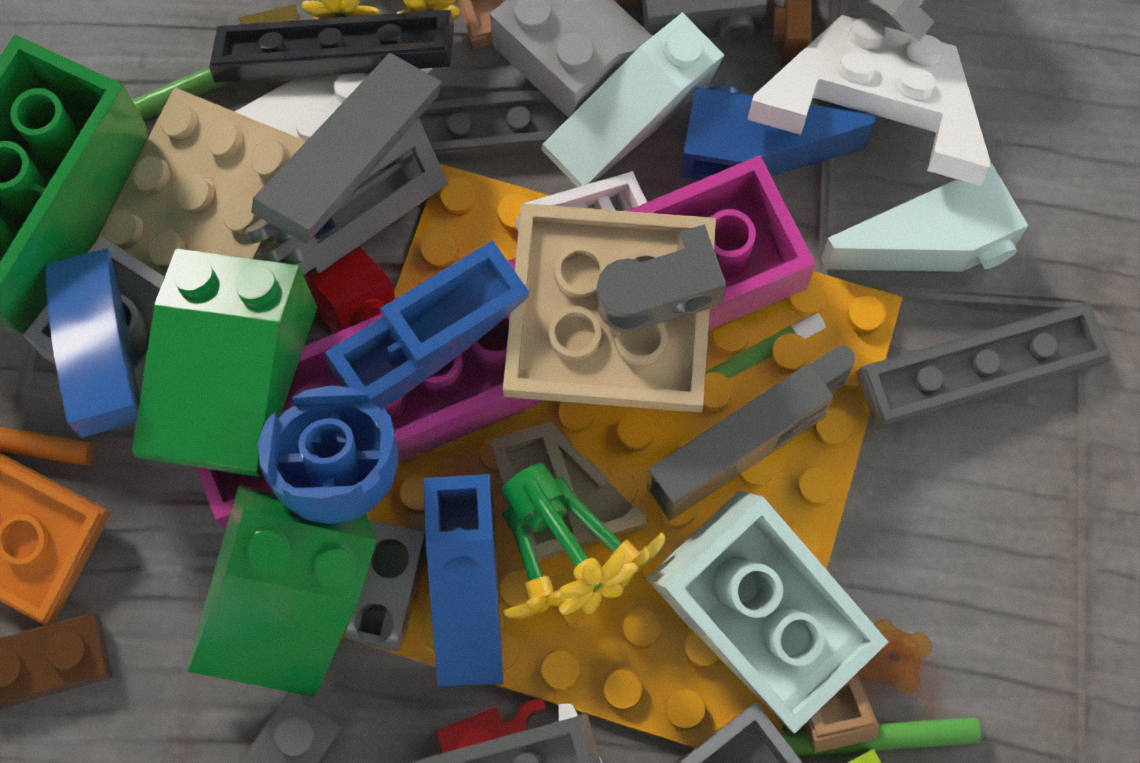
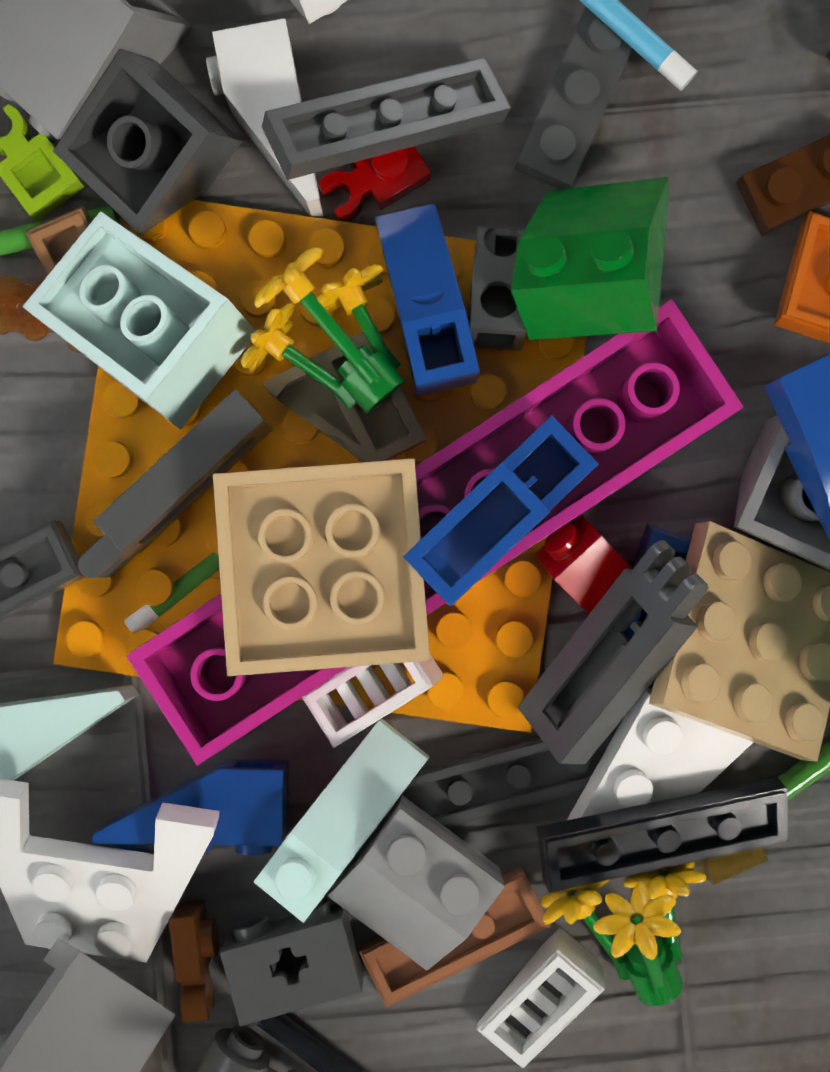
camera: 165 degrees right, 15 degrees up
green slope [132,249,317,477] -> none
dark grey tile [251,53,442,244] -> none
blue cylinder [258,385,398,525] -> none
dark grey leg [597,224,726,332] -> none

